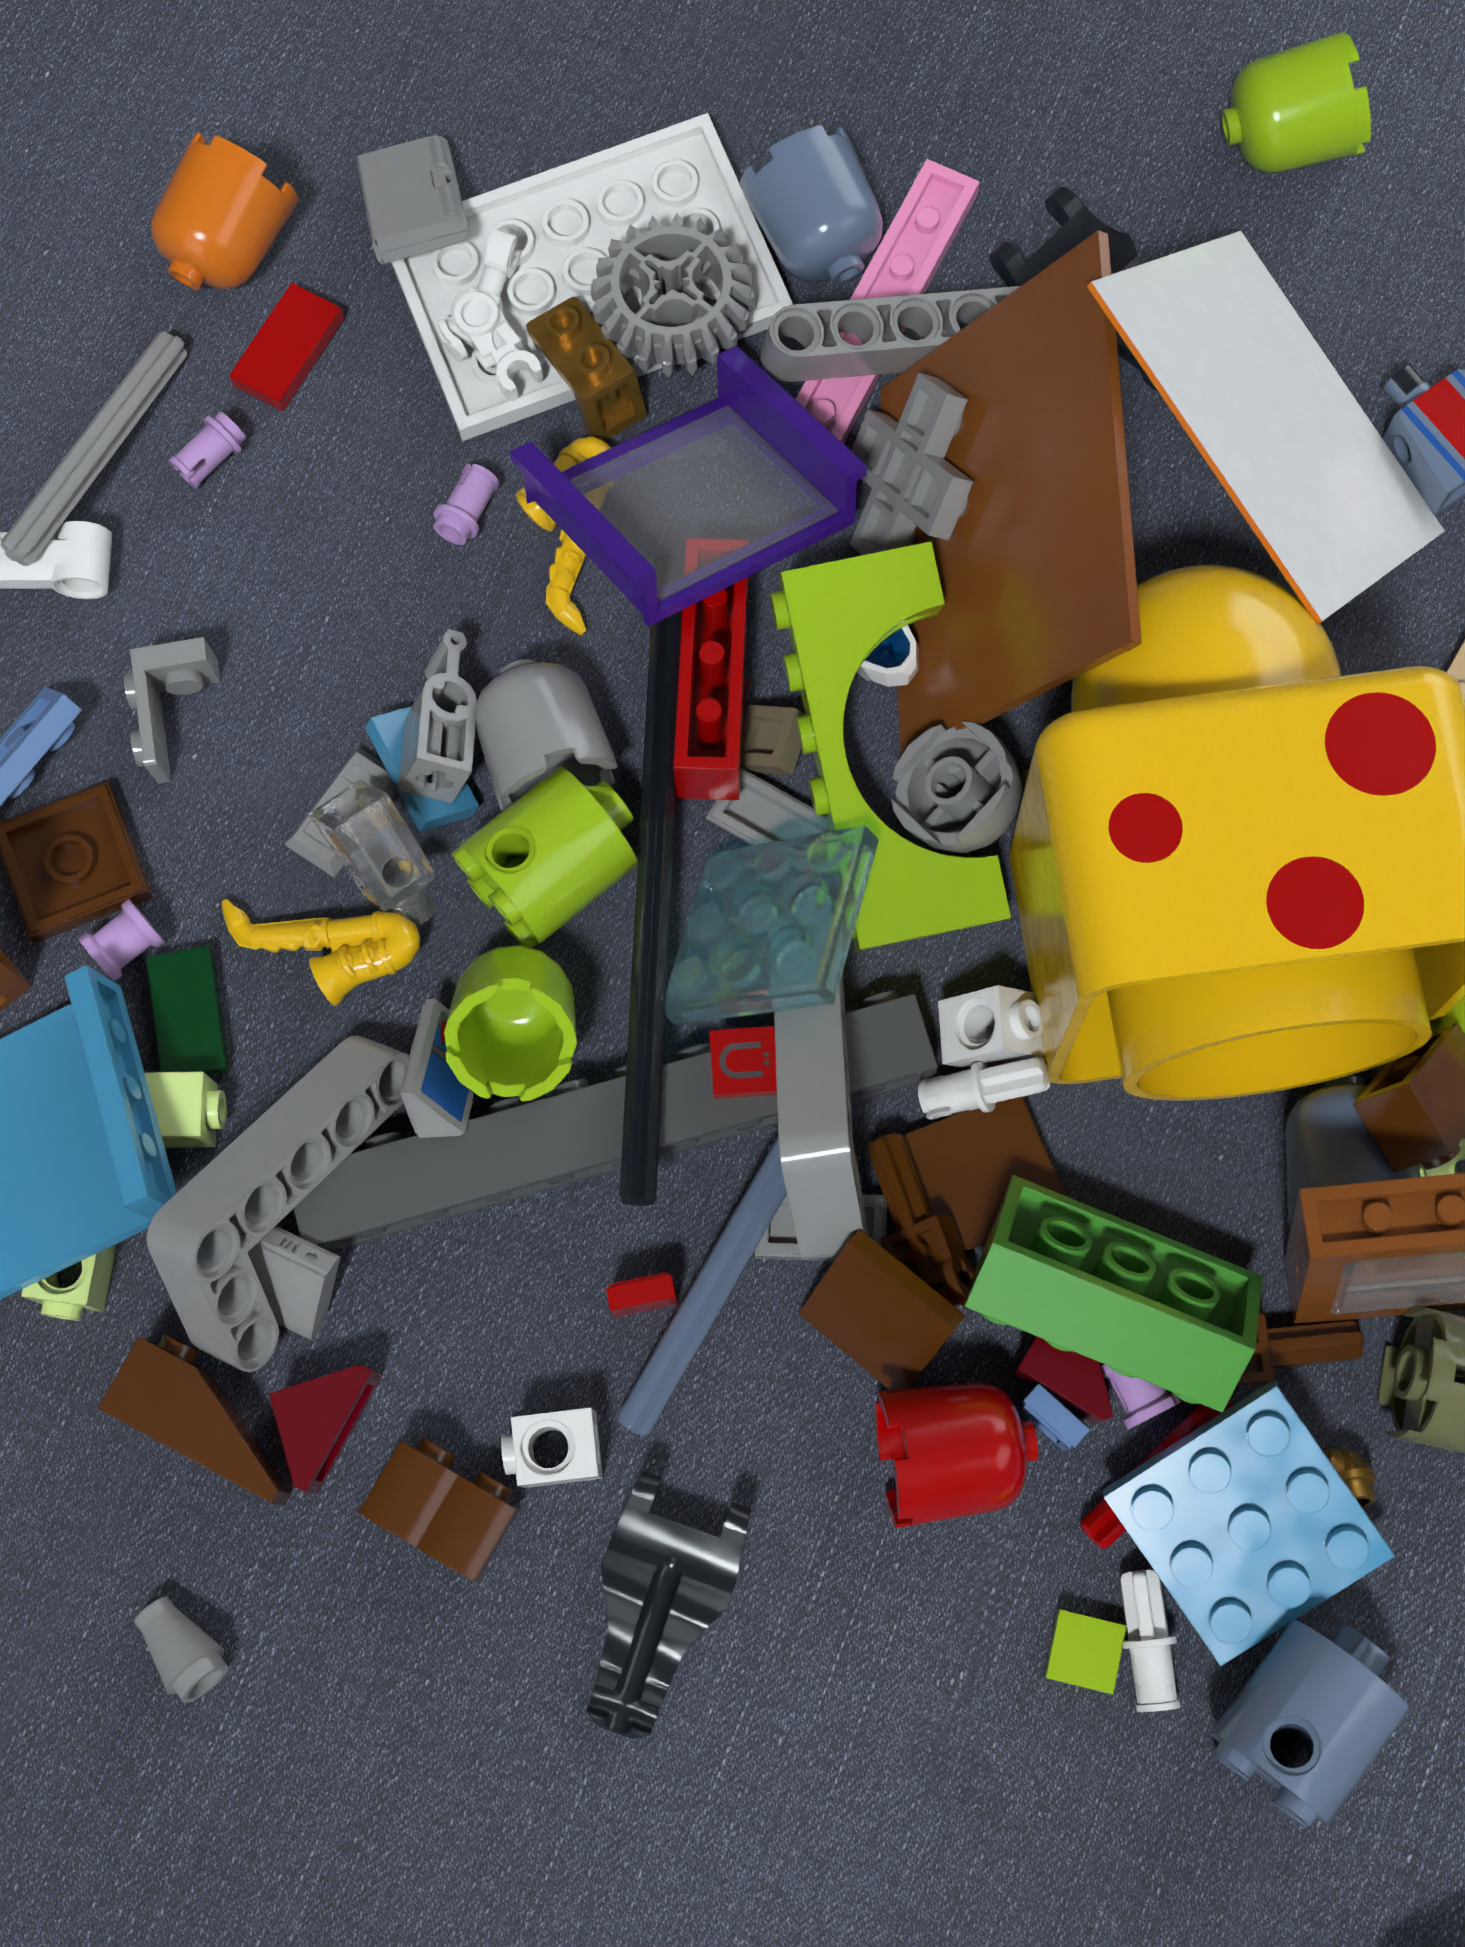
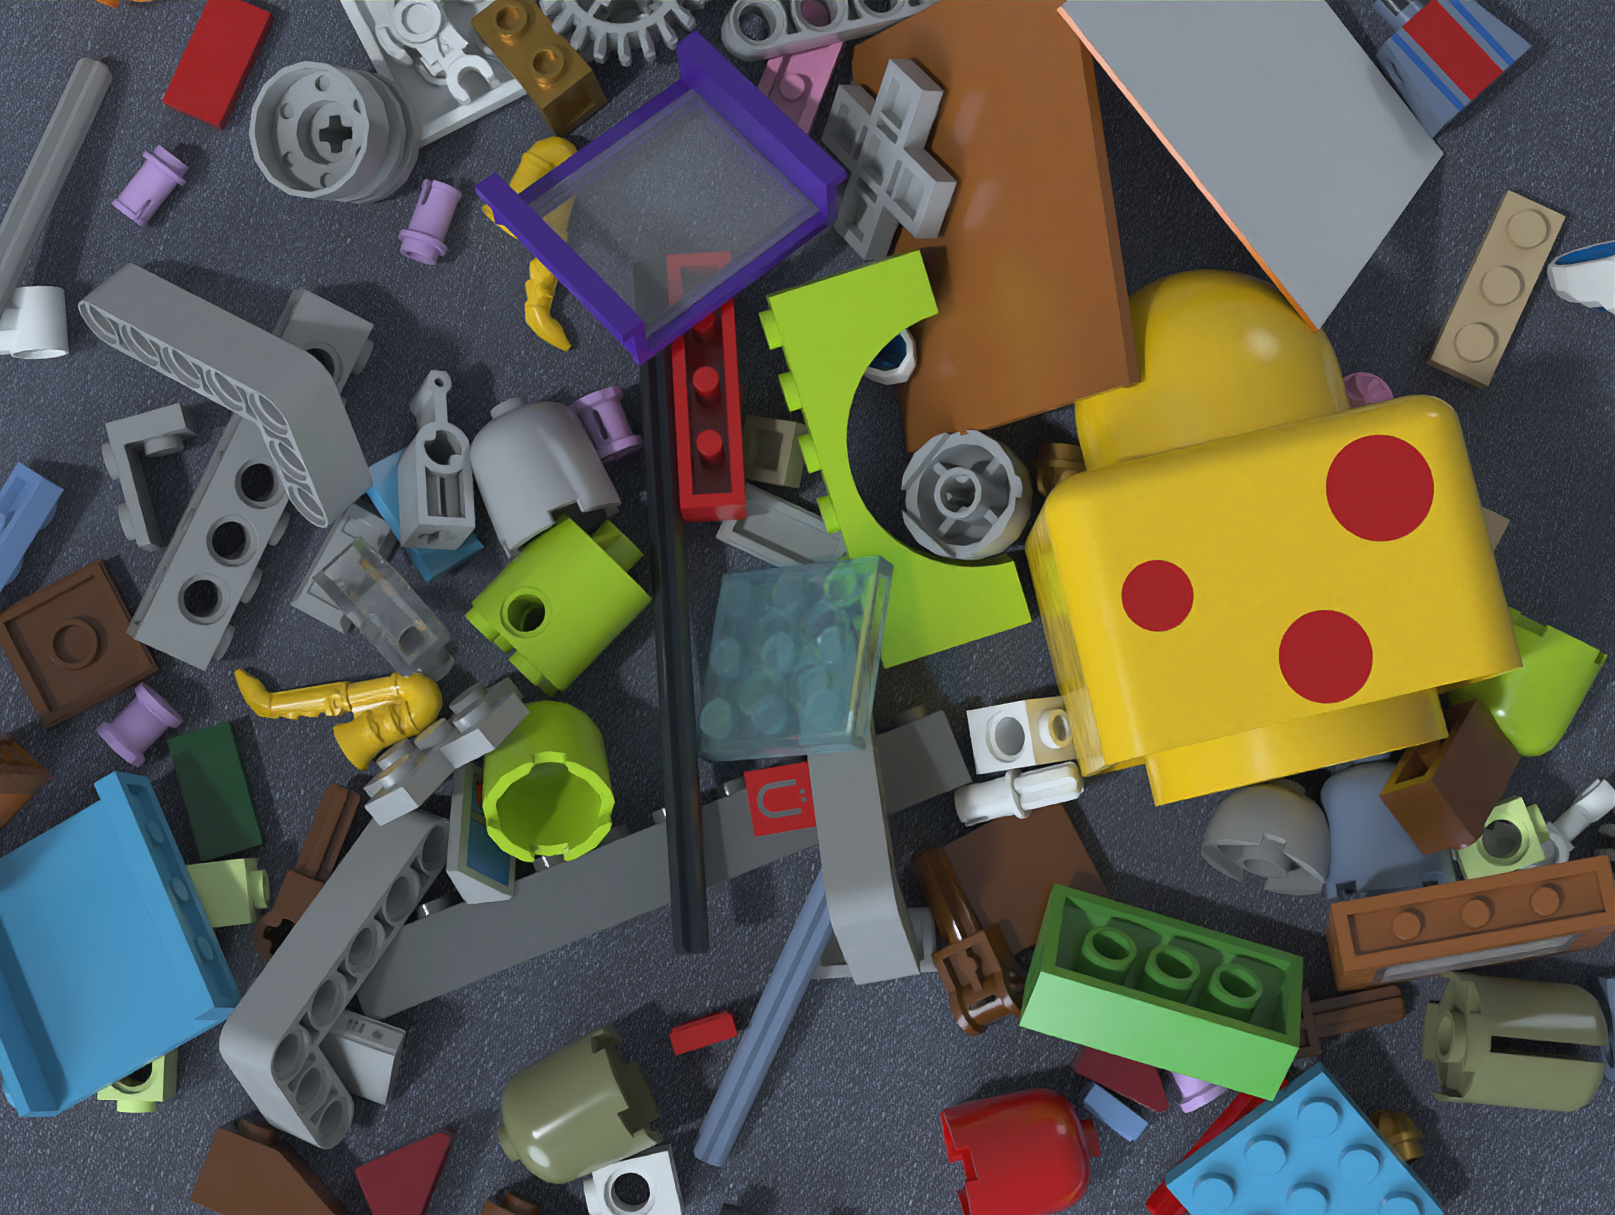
camera: 10 degrees left, 10 degrees up
reddish brown tile [798,1229,965,1390] -> none
none -> light grey beam [78,263,373,528]
none -> light grey brick [126,289,374,671]
none -> light grey wheel [249,61,421,205]
none -> reddish brown connector [253,783,362,963]
none -> light grey plate [363,677,530,826]
none -> olive cylinder [497,1024,663,1184]
none -> lavender bush [569,385,644,465]
none -> light grey cylinder [1201,778,1331,896]

